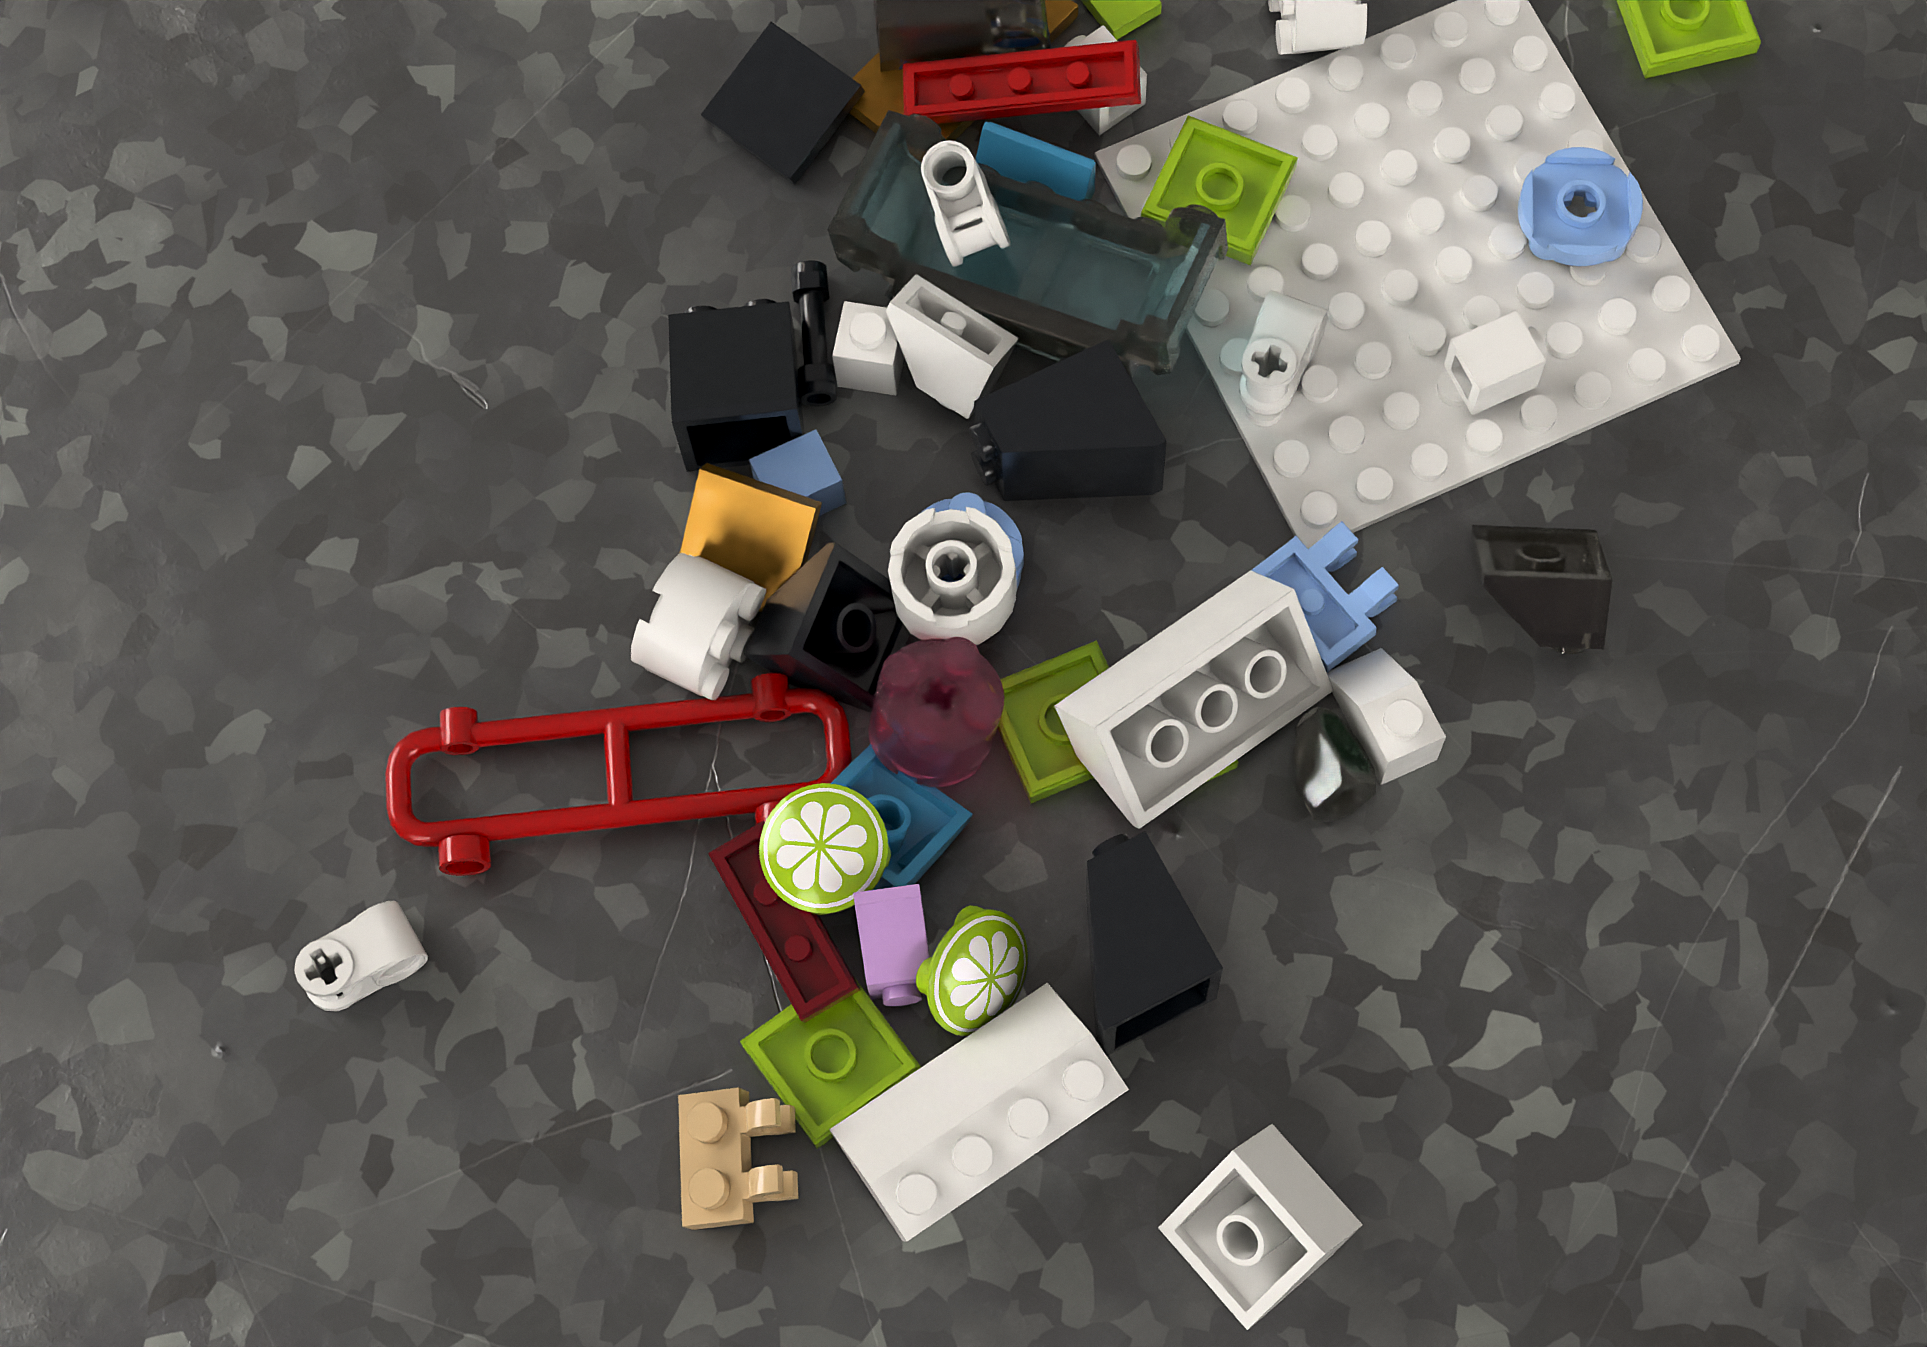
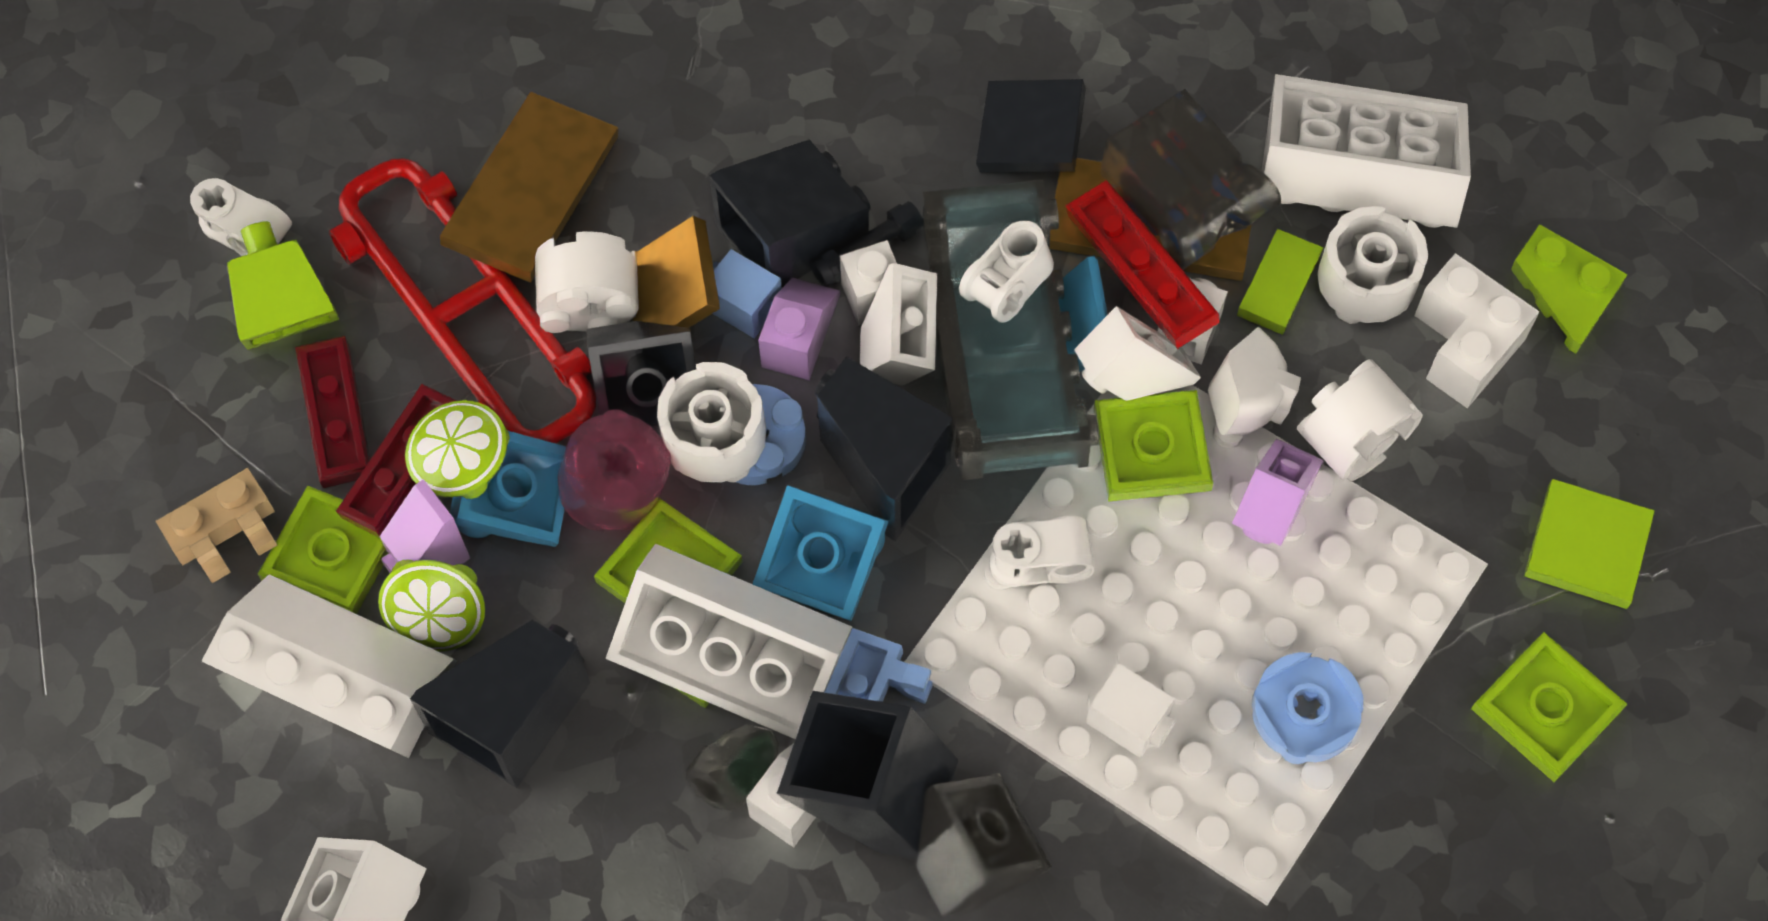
camera: 55 degrees right, 5 degrees down
none -> lime torso [227,221,339,350]
none -> dark red tile [295,336,370,488]
none -> pearl gold tile [440,91,618,283]
none -> dark azure slope [753,485,889,621]
none -> lavender slope [758,278,840,380]
none -> black slope [777,691,958,862]
none -> white slope [1074,306,1201,401]
none -> white piece [1208,327,1301,435]
none -> lavender slope [1232,439,1324,546]

